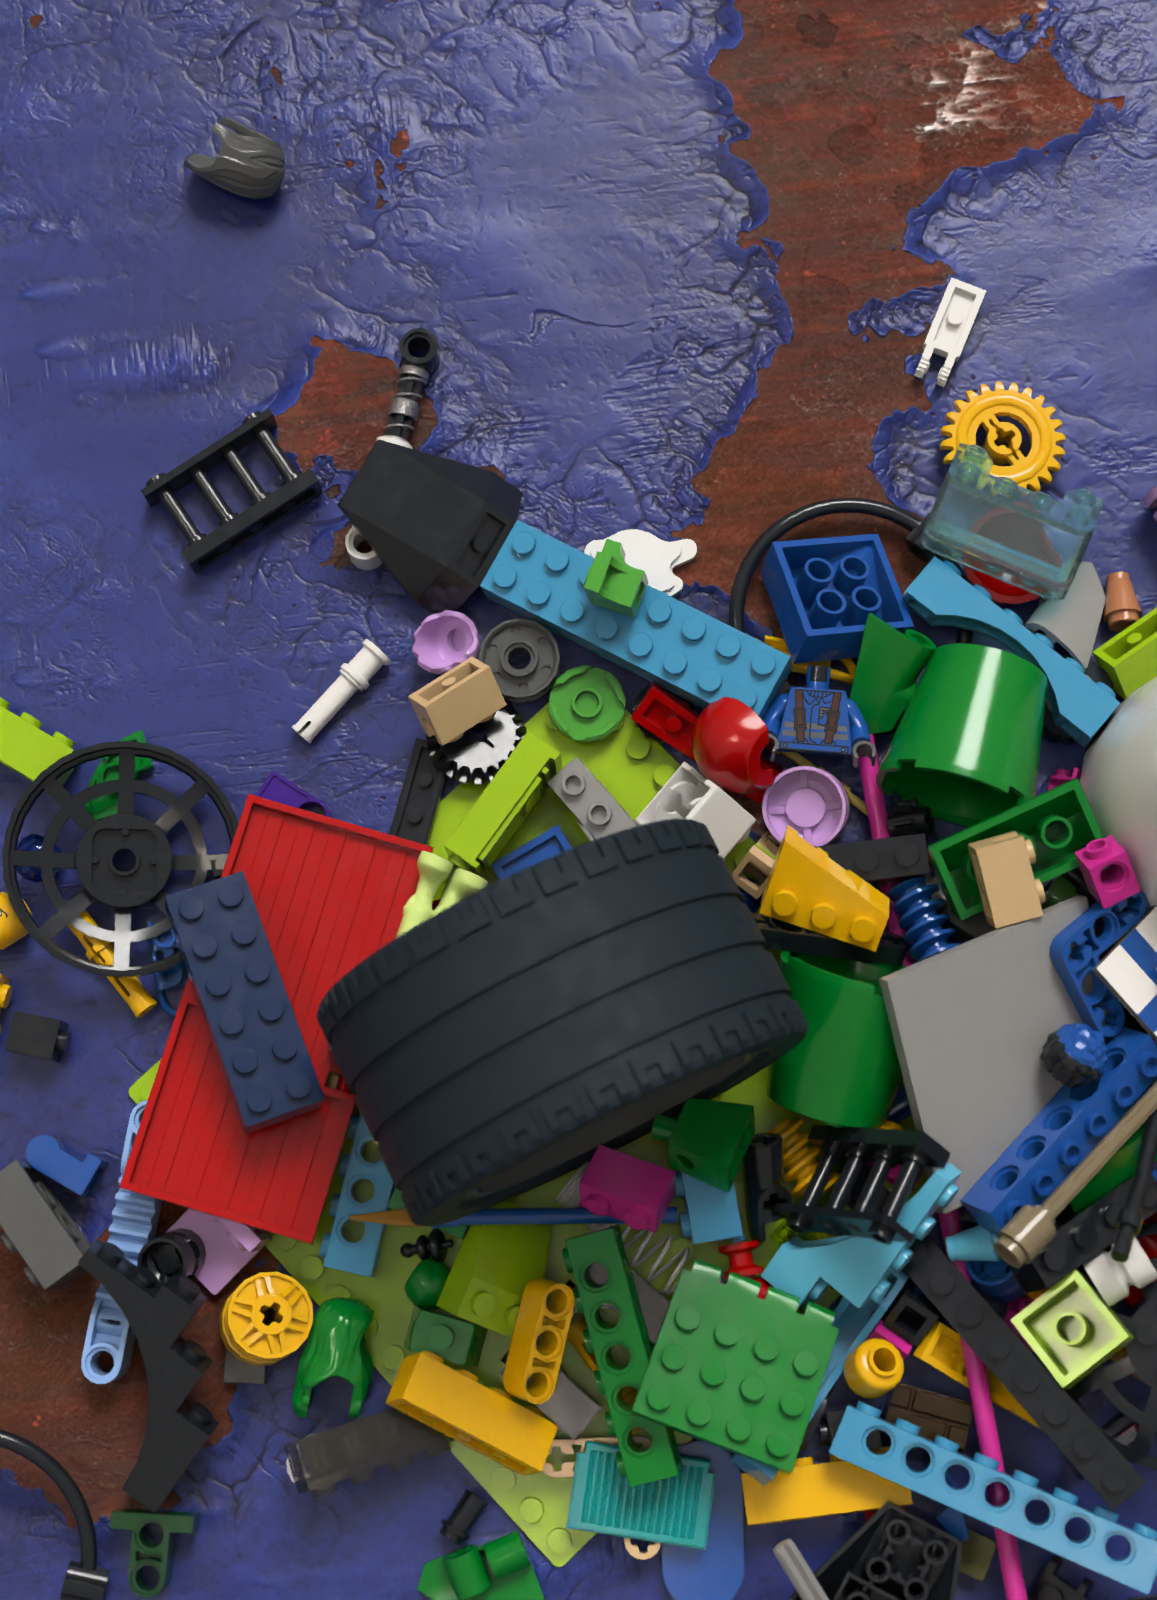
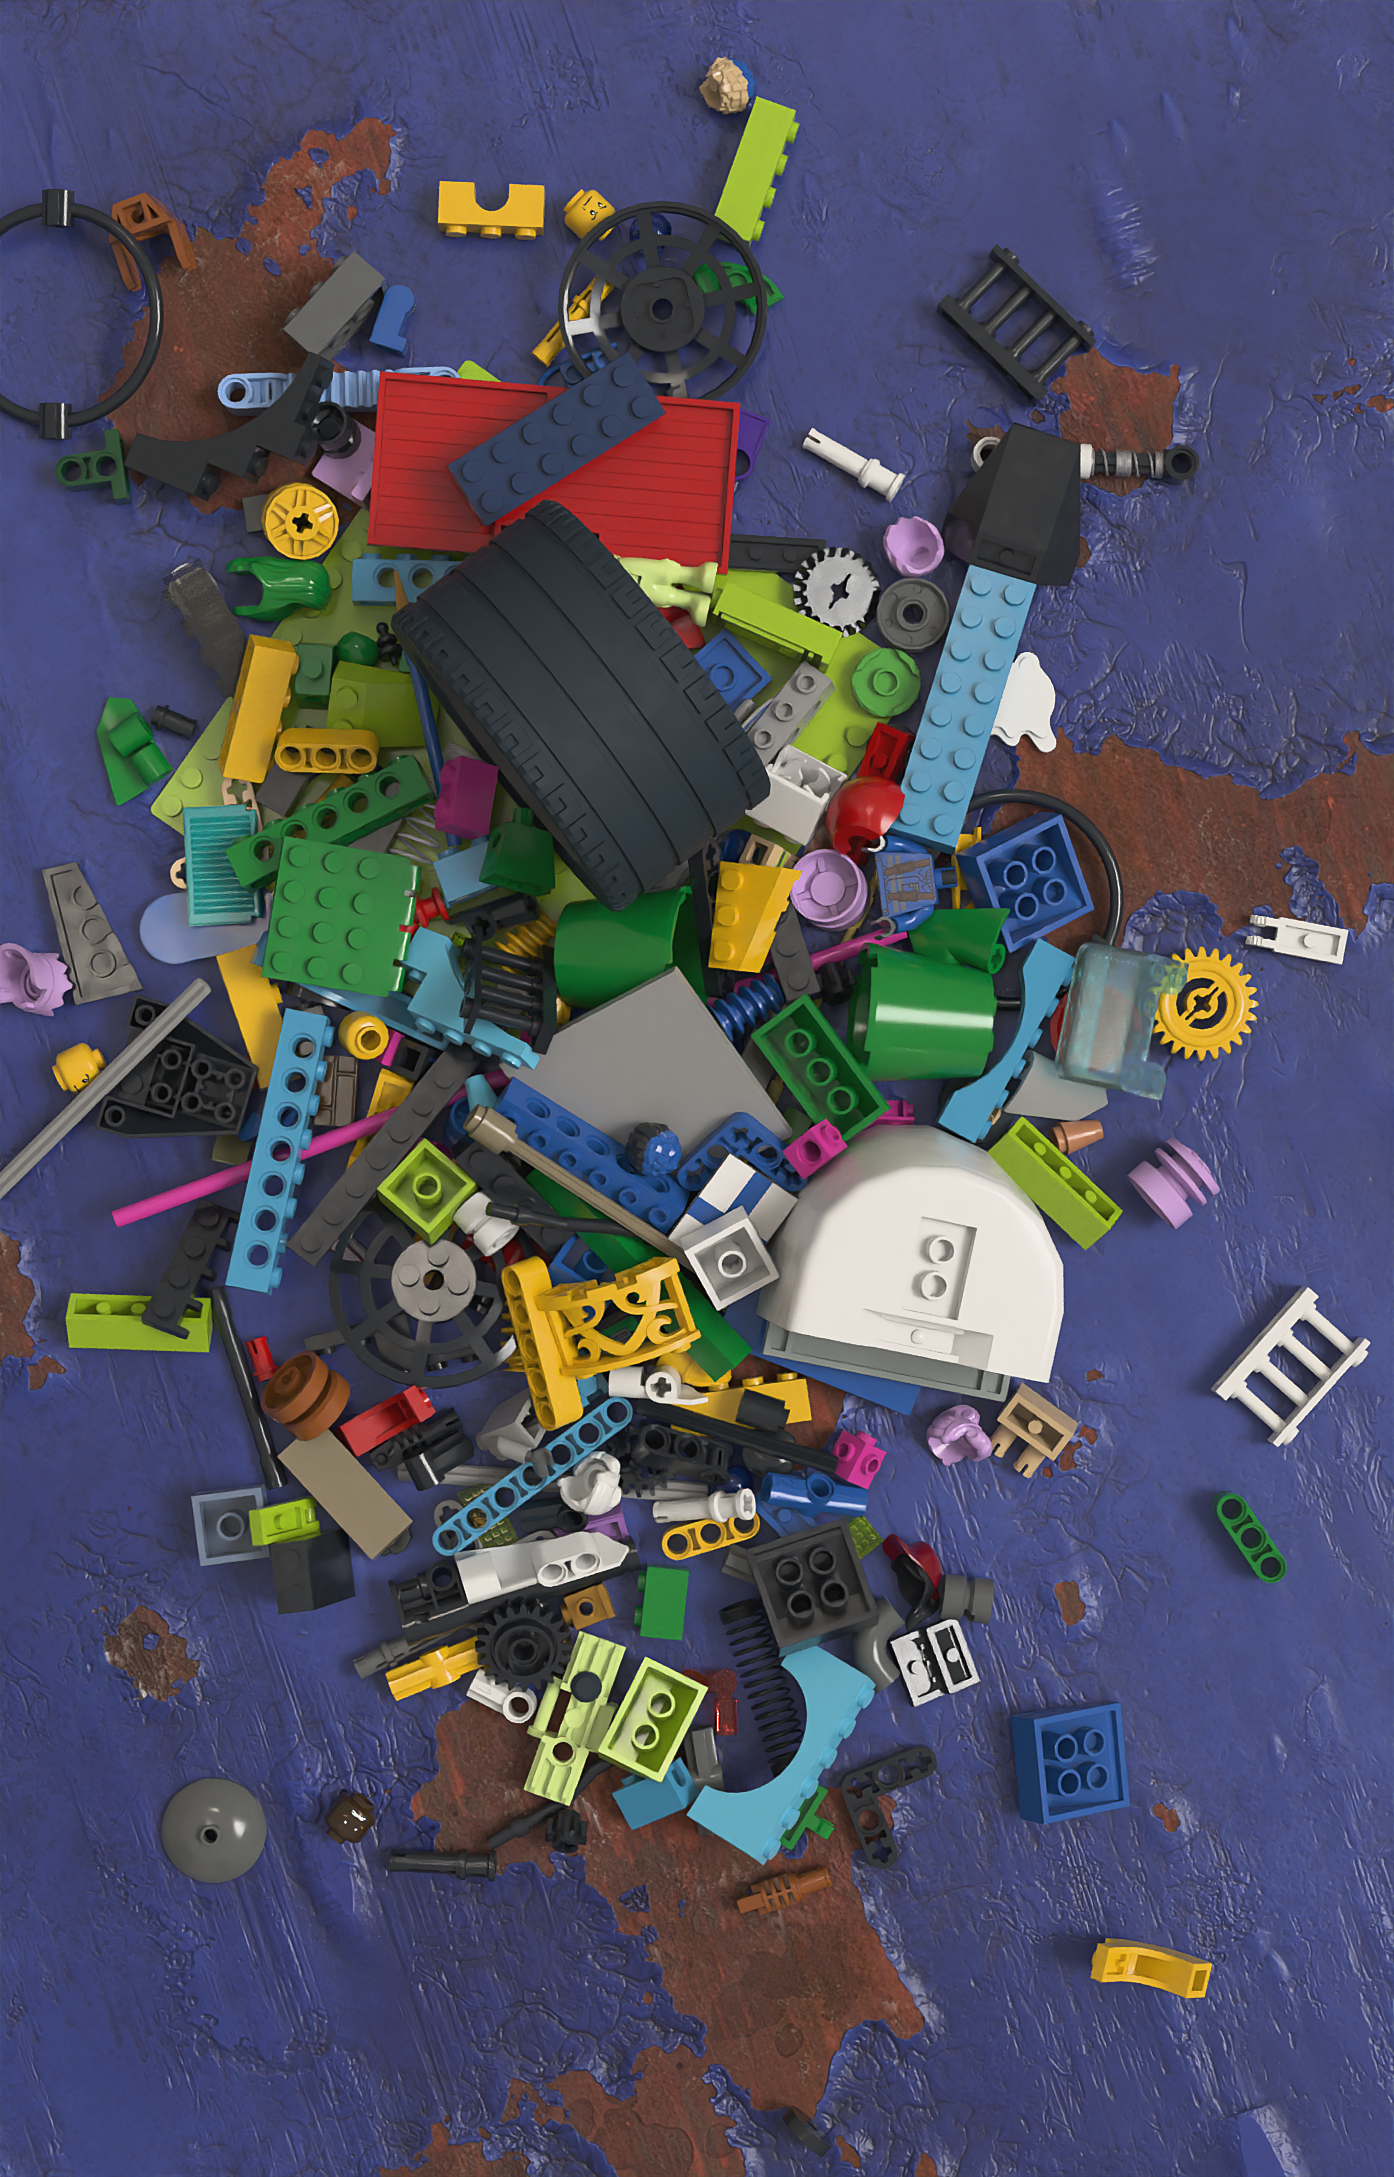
camera: 70 degrees right, 10 degrees up
black brick [5,1011,71,1063] -> none
dark grey hair [183,117,285,200] -> none
tan brick [408,656,507,746] -> none
bright green brick [584,539,648,618] -> none
tan brick [967,831,1046,929] -> none

